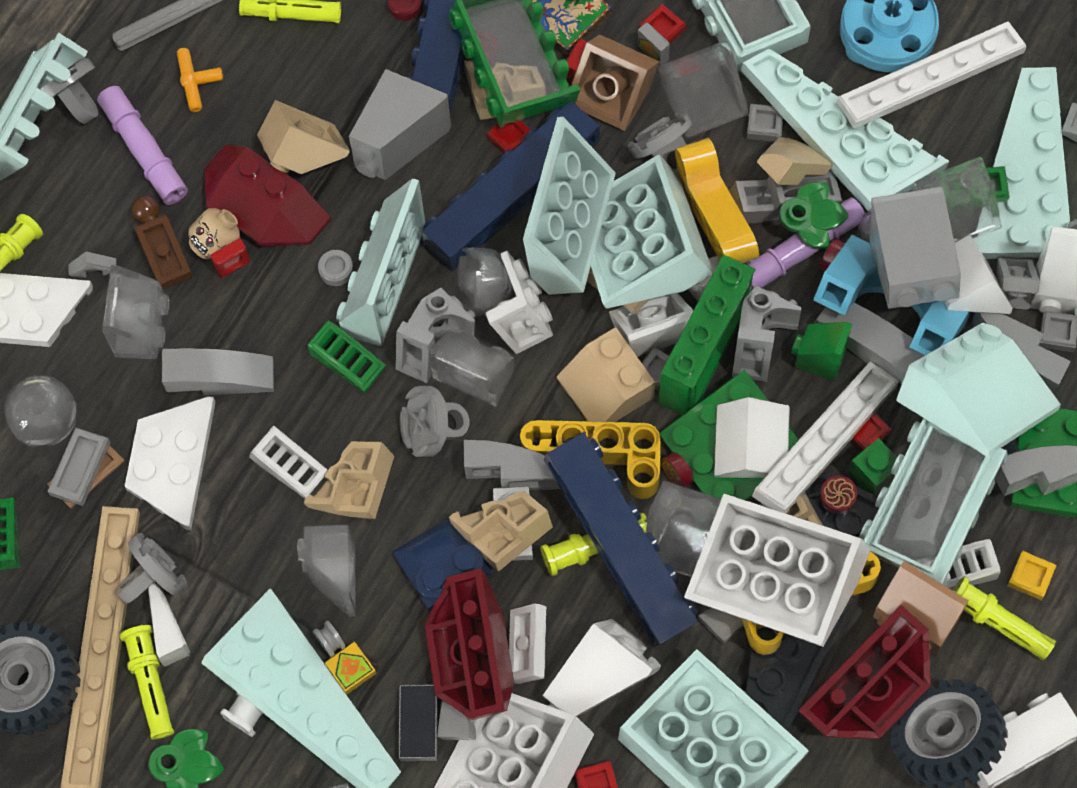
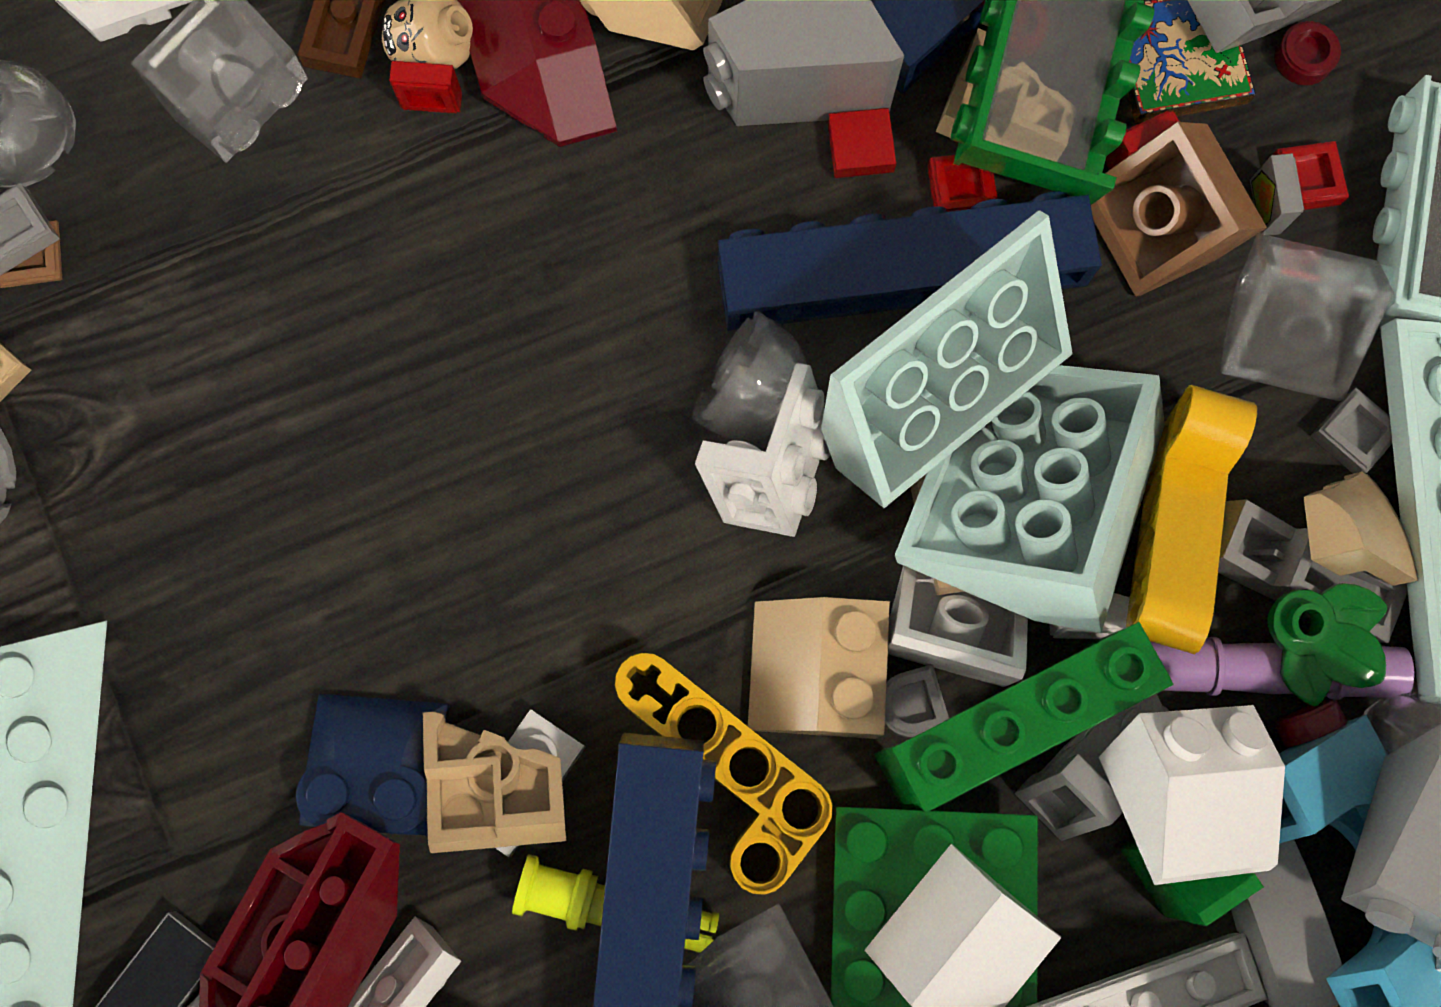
camera: 30 degrees right, 10 degrees up
white wing [125,397,216,530] -> none
light grey slope [162,348,274,395] -> none
white slope [249,426,328,498] -> none
clear slope [297,525,356,617] -> none
tan slope [304,441,394,519] -> none
green slope [308,320,386,393] -> none
light grey bush [312,620,346,658] -> none
light grey tile [318,250,354,286] -> none
tile [325,642,377,695] -> none
light aqua slope [336,178,426,347] -> none
light grey tile [396,288,475,383] -> none
light grey tile [400,386,470,457] -> none
clear slope [429,330,514,407] -> none
light grey slope [464,440,560,490] -> none
light grey tile [628,111,692,175] -> none
dark red tile [661,452,693,490] -> none
none -> red tile [827,108,896,178]
none -> white slope [1099,705,1285,885]

